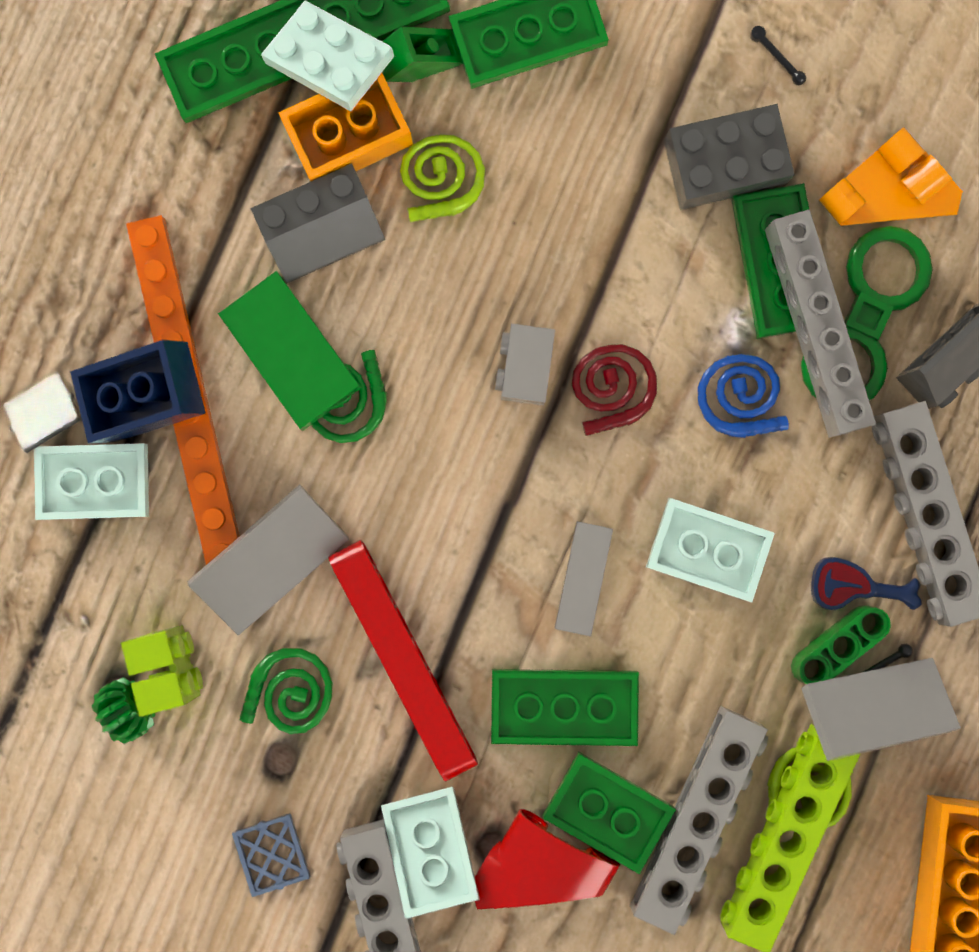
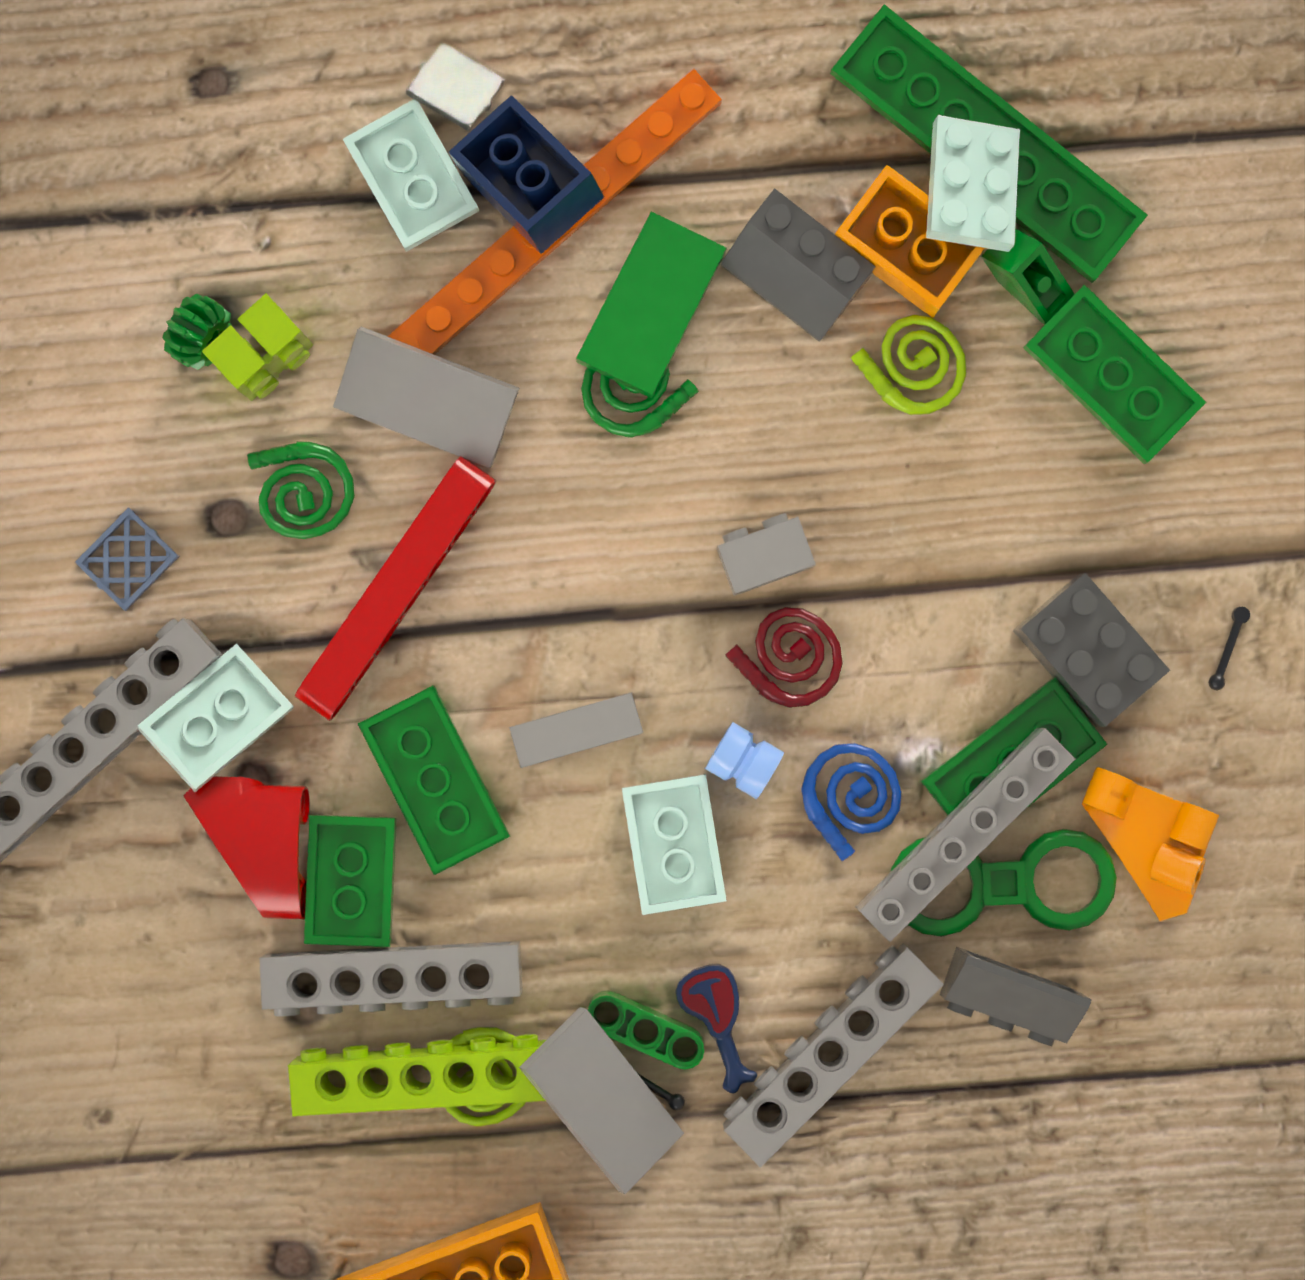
camera: 65 degrees right, 0 degrees up
none -> light blue wheel [705,722,784,799]

